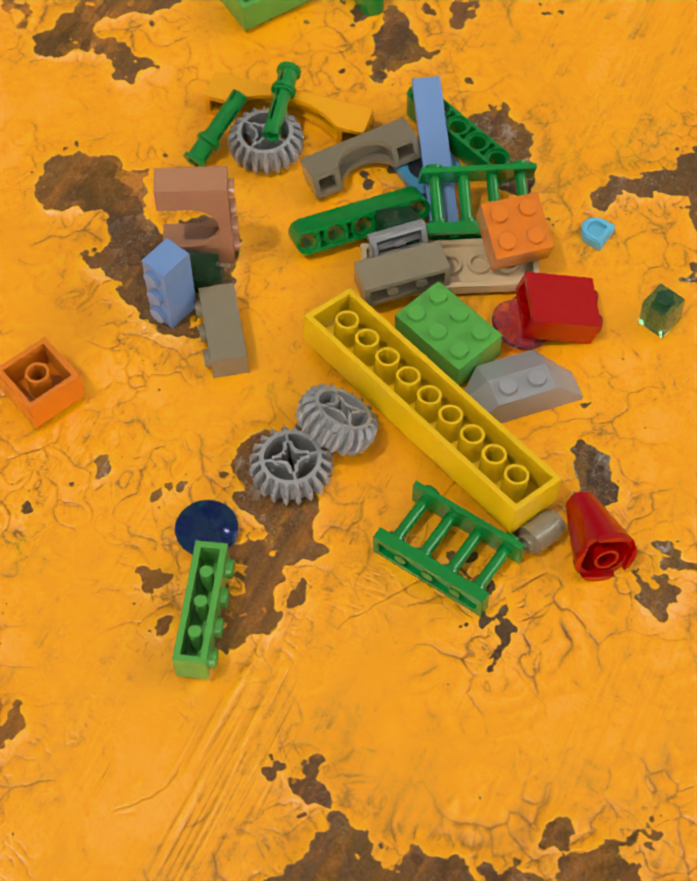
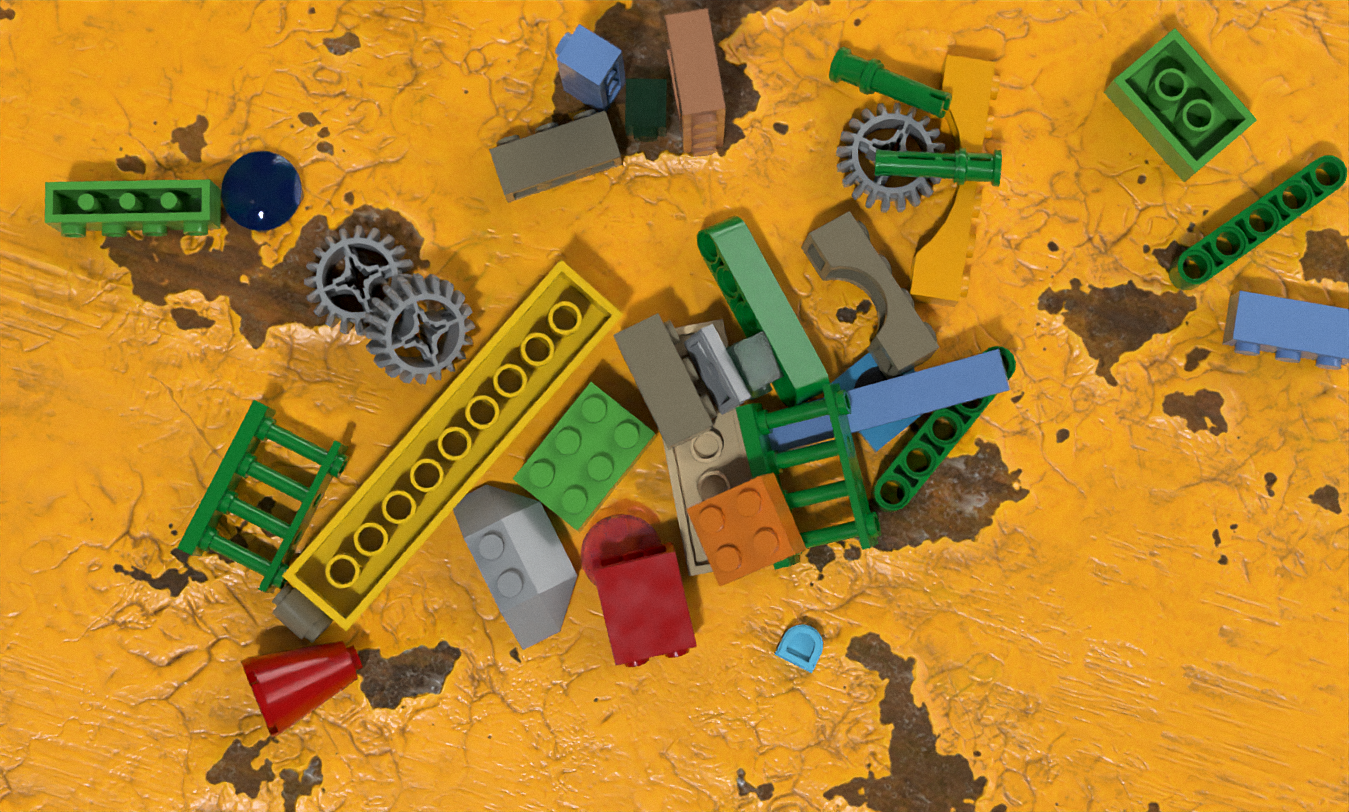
camera: 85 degrees right, 25 degrees up
brick [638,284,685,338] -> none

